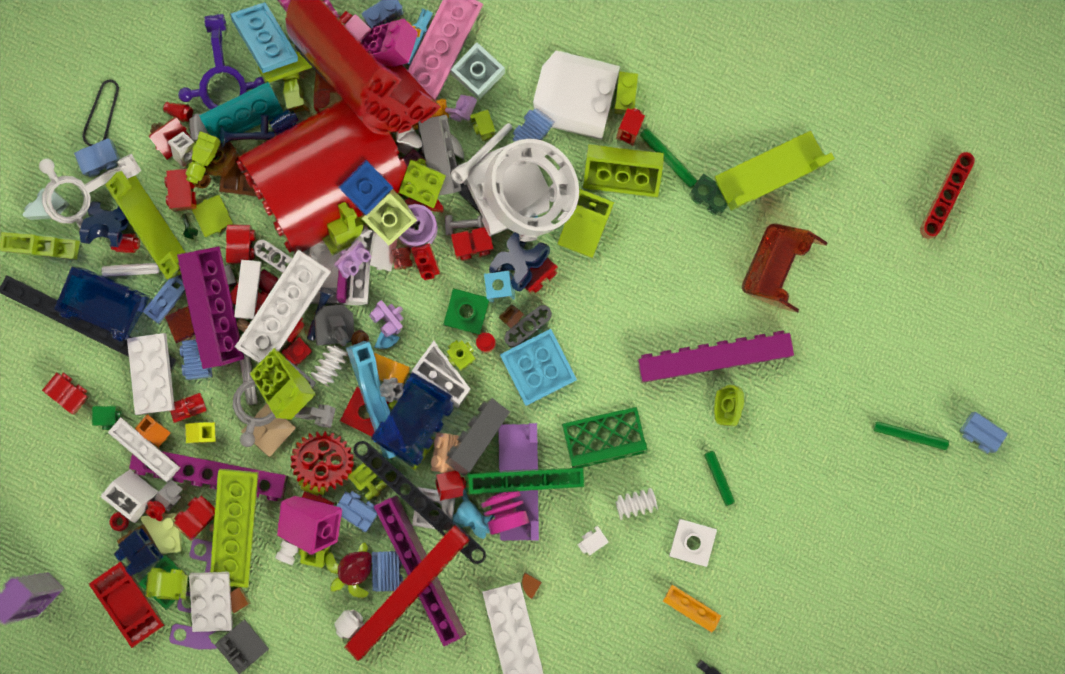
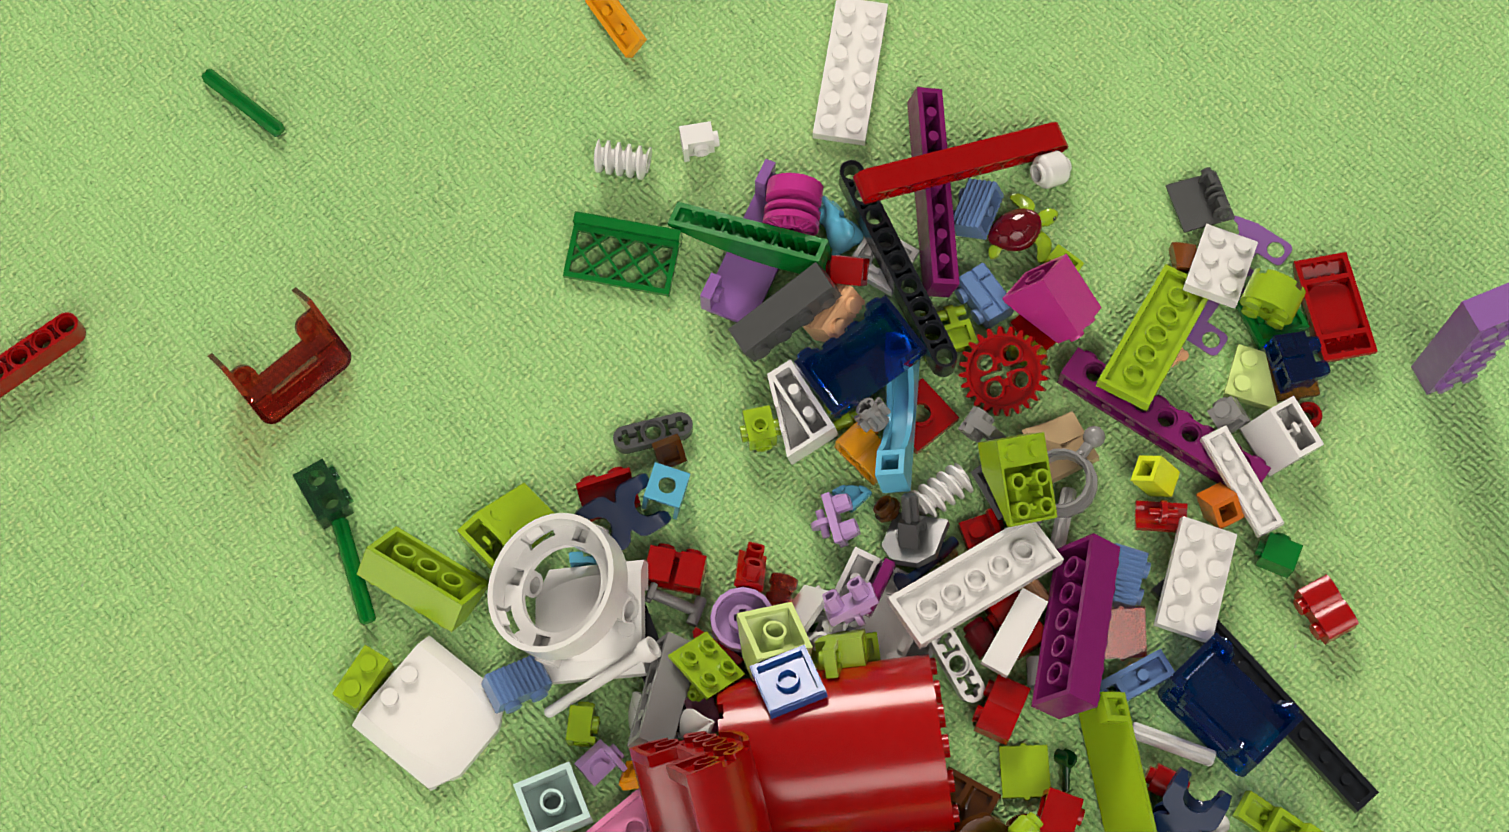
camera: 155 degrees left, 15 degrees down
red plate [146,501,165,521] -> none
red brick [174,495,215,541] -> none
white wheel [275,540,299,565] -> none
green piece [443,288,489,335] -> none
red brick [476,332,496,353] -> none
medium azure plate [500,329,577,406] -> none
dark orange tile [522,573,542,599] -> none
red slope [616,108,645,146] -> none
magenta brick [637,330,794,383] -> none
white piece [669,519,717,567] -> none
green axle [704,451,735,506] -> none
lime bracket [714,131,835,211] -> none
lime piece [714,385,744,426] -> none
medium blue brick [959,412,1008,454] -> none

